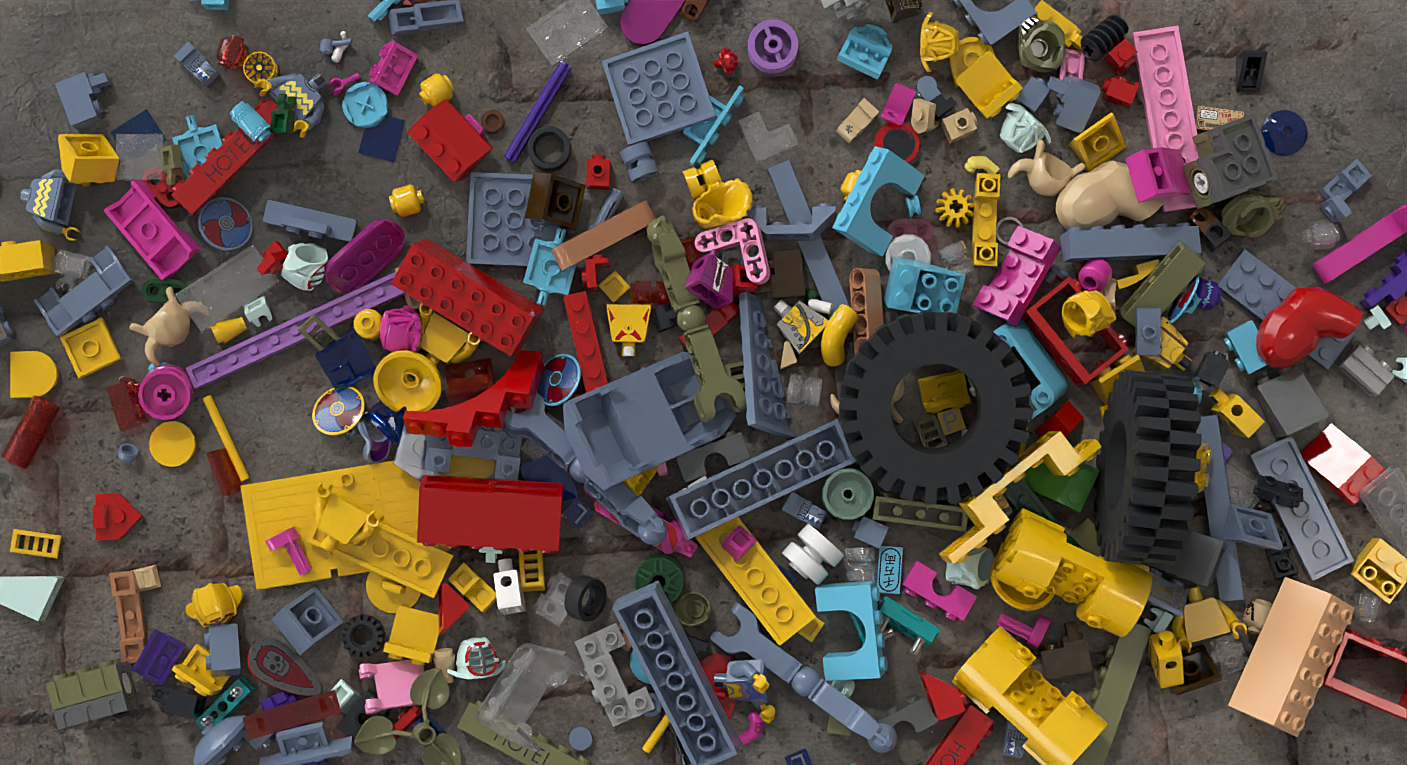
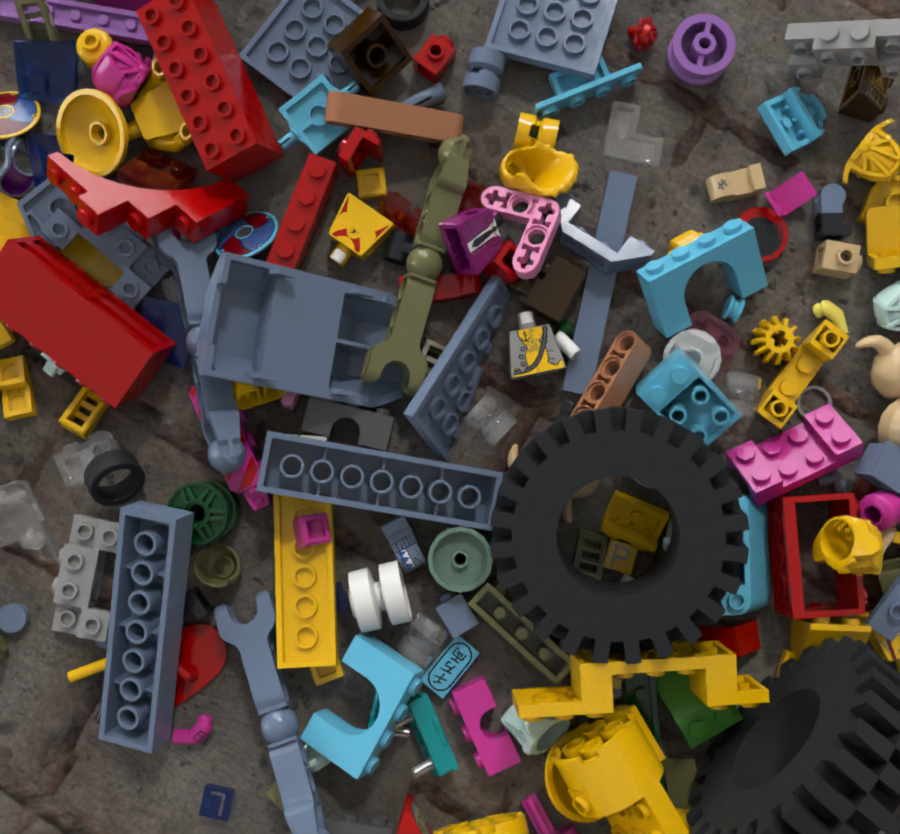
camera: 30 degrees right, 0 degrees up
white torso [494,559,526,615] -> none
clear blue tile [562,497,594,530] -> none
torso [714,659,775,723] -> none
tan slope [780,341,797,370] -> none
yellow cylinder [821,304,858,366] -> none
tan plate [911,98,939,133] -> none

